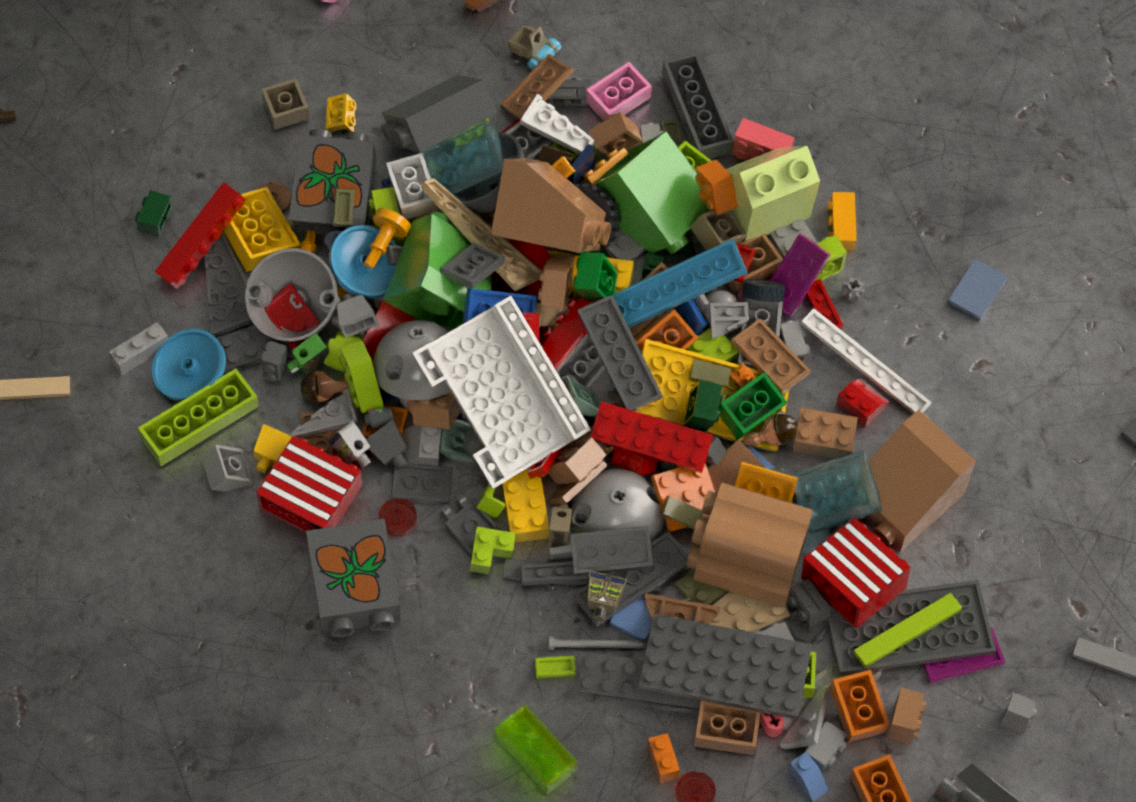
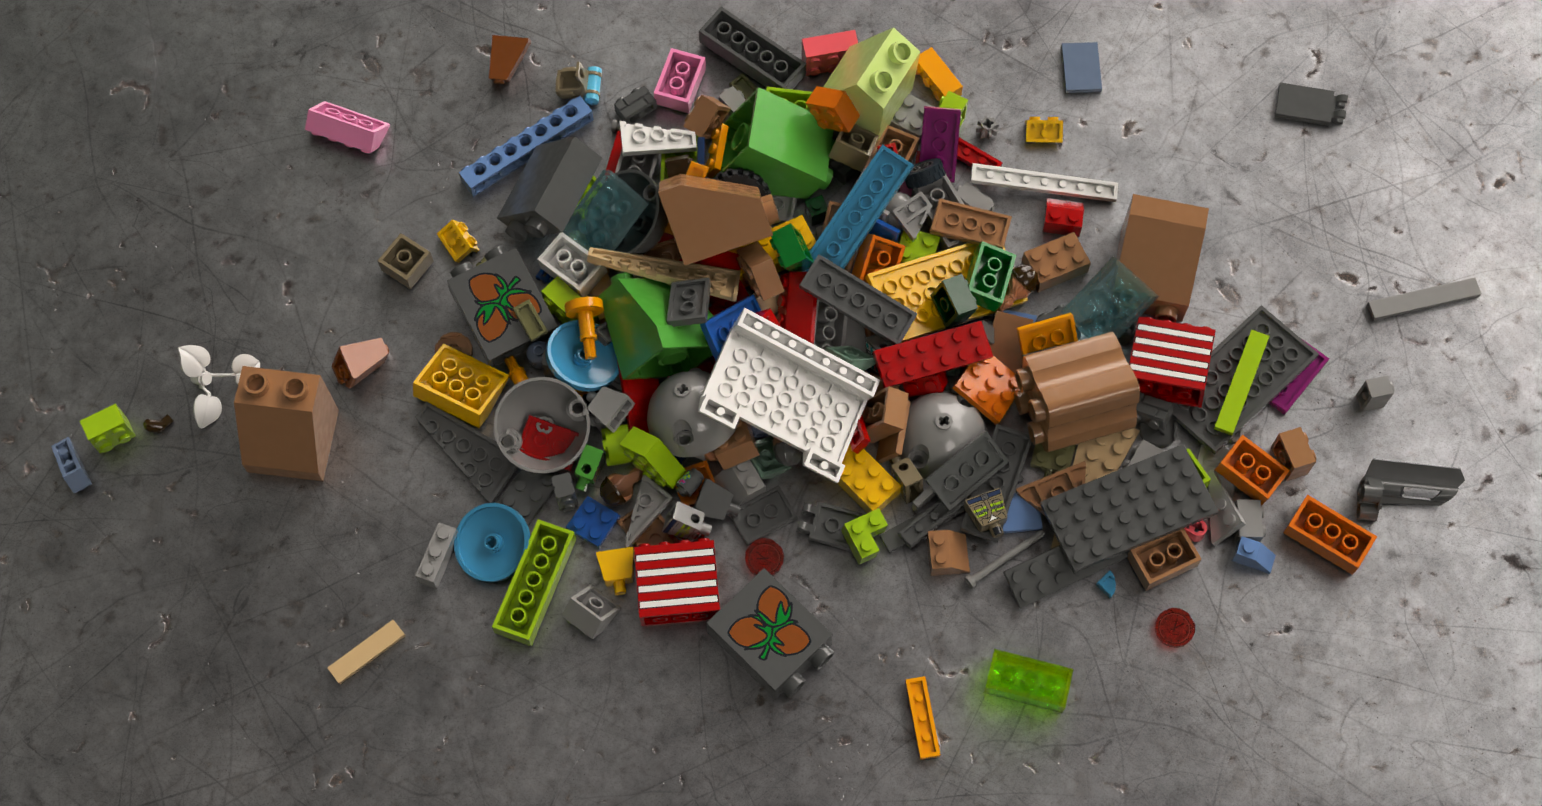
camera: 30 degrees left, 5 degrees up
dark green piece [135,190,173,236] -> none
red brick [154,182,246,289] -> none
lime panel [476,484,505,519] -> none
medium nougat tile [499,54,574,120] -> none
lime tile [535,655,576,679] -> none
orange brick [647,733,680,783] -> none
olive tile [661,496,703,529] -> none
olive tile [689,359,731,388] -> none
orange tile [729,363,756,389] -> none
none -> white plant [178,345,260,428]
none -> medium nougat slope [234,366,339,482]
none -> slope [331,338,389,388]
none -> medium blue brick [459,96,594,197]
none -> blue plate [566,495,621,549]
none -> light orange plate [905,676,941,760]
none -> medium nougat slope [926,530,970,576]
none -> yellow bracket [1025,117,1063,143]
none -> dark azure tile [1096,570,1116,598]

